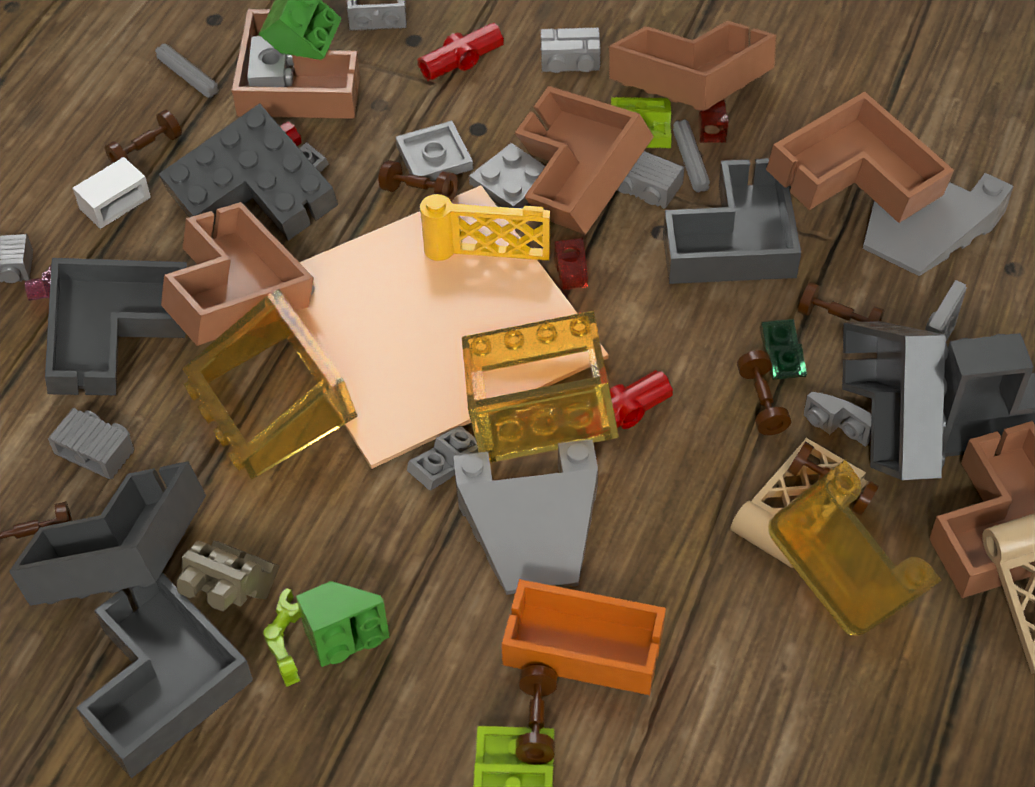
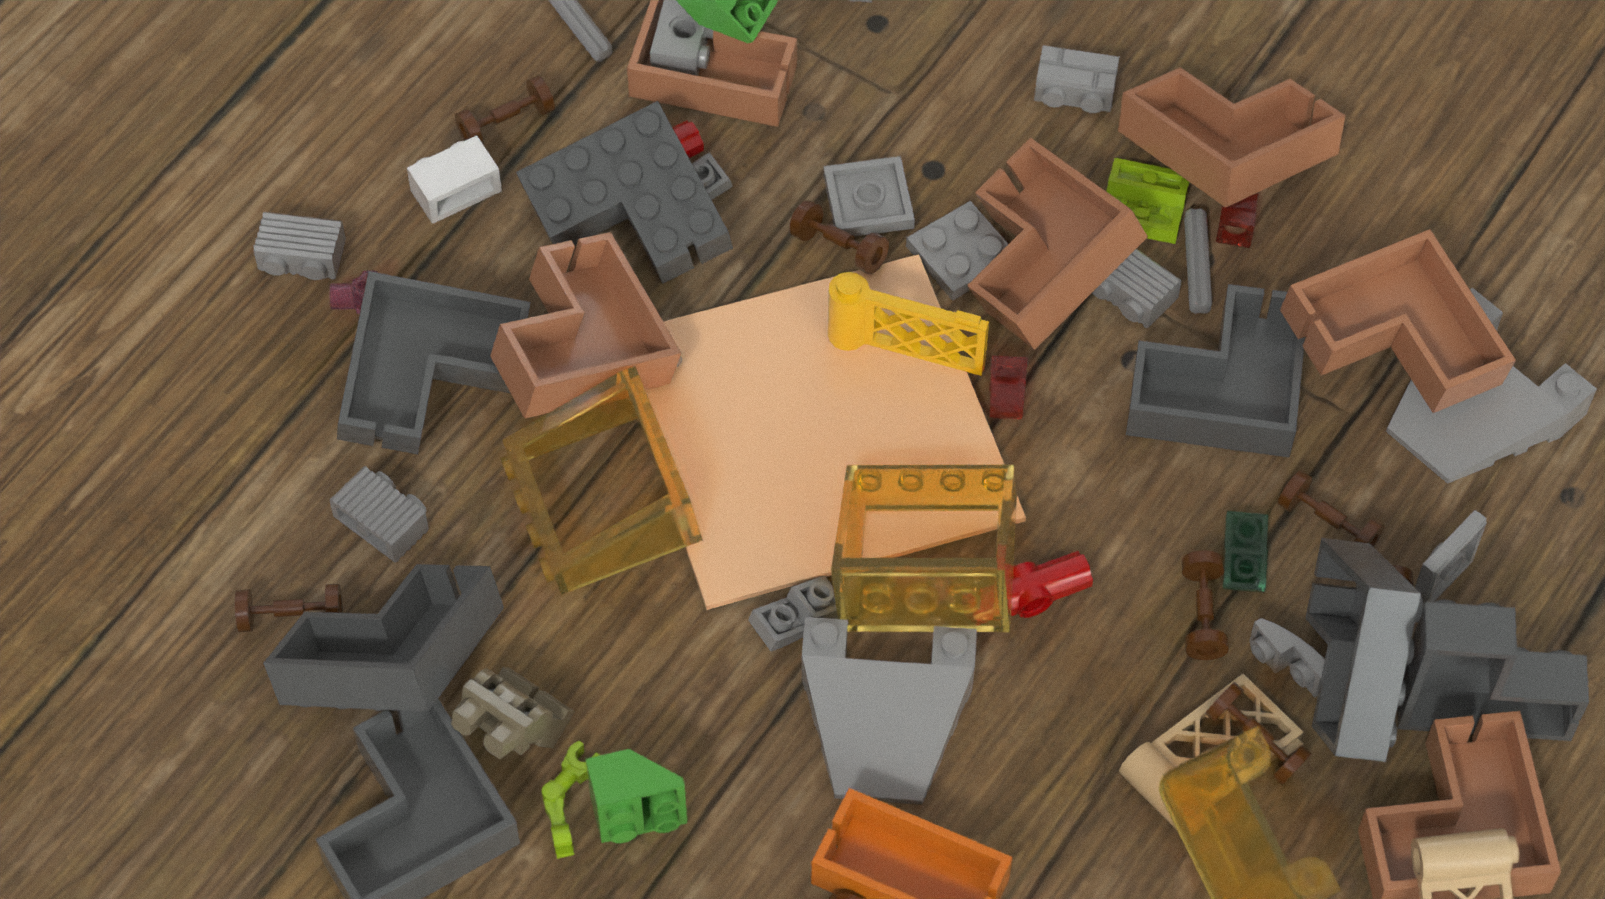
camera: 10 degrees right, 5 degrees up
red piece [418,22,504,81] -> none

